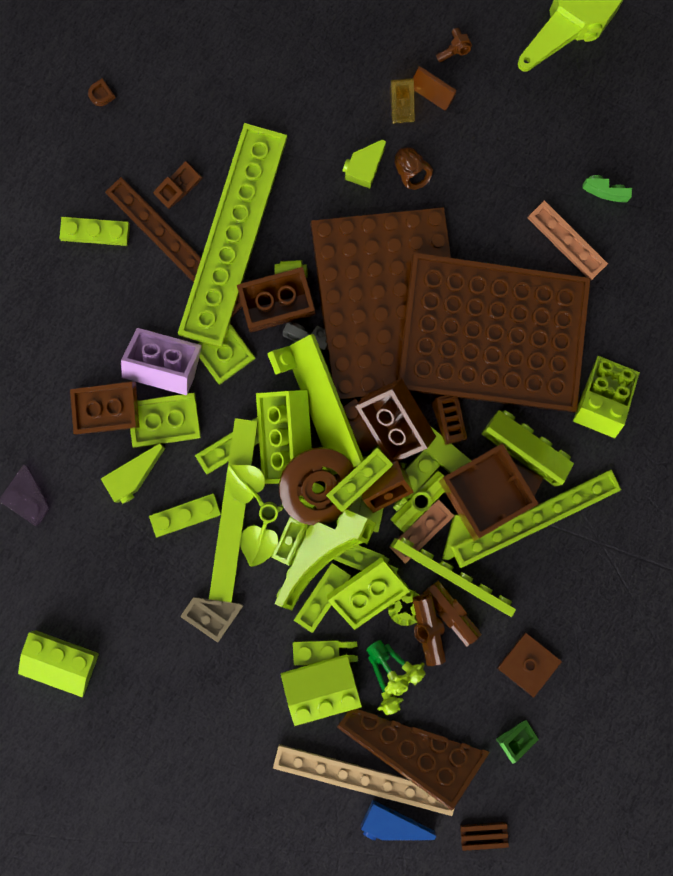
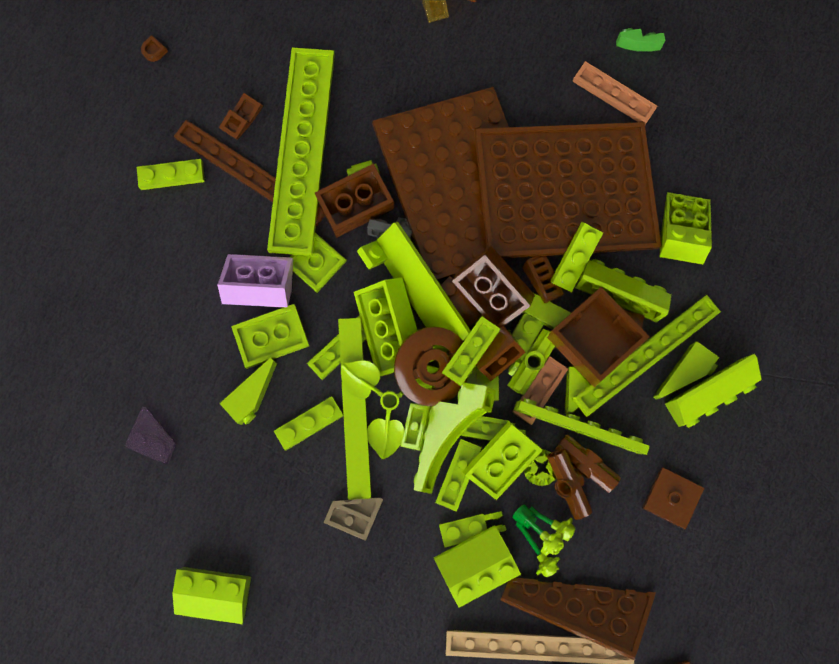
camera: 10 degrees left, 5 degrees down
reddish brown plate [70,382,140,435] -> none
lime slope [343,140,386,189] -> none
reddish brown piece [394,147,433,190] -> none
bright green slope [496,720,539,764] -> none
none -> lime plate [550,222,603,292]
none -> lime slope [653,341,719,400]
none -> lime slope [665,354,761,428]

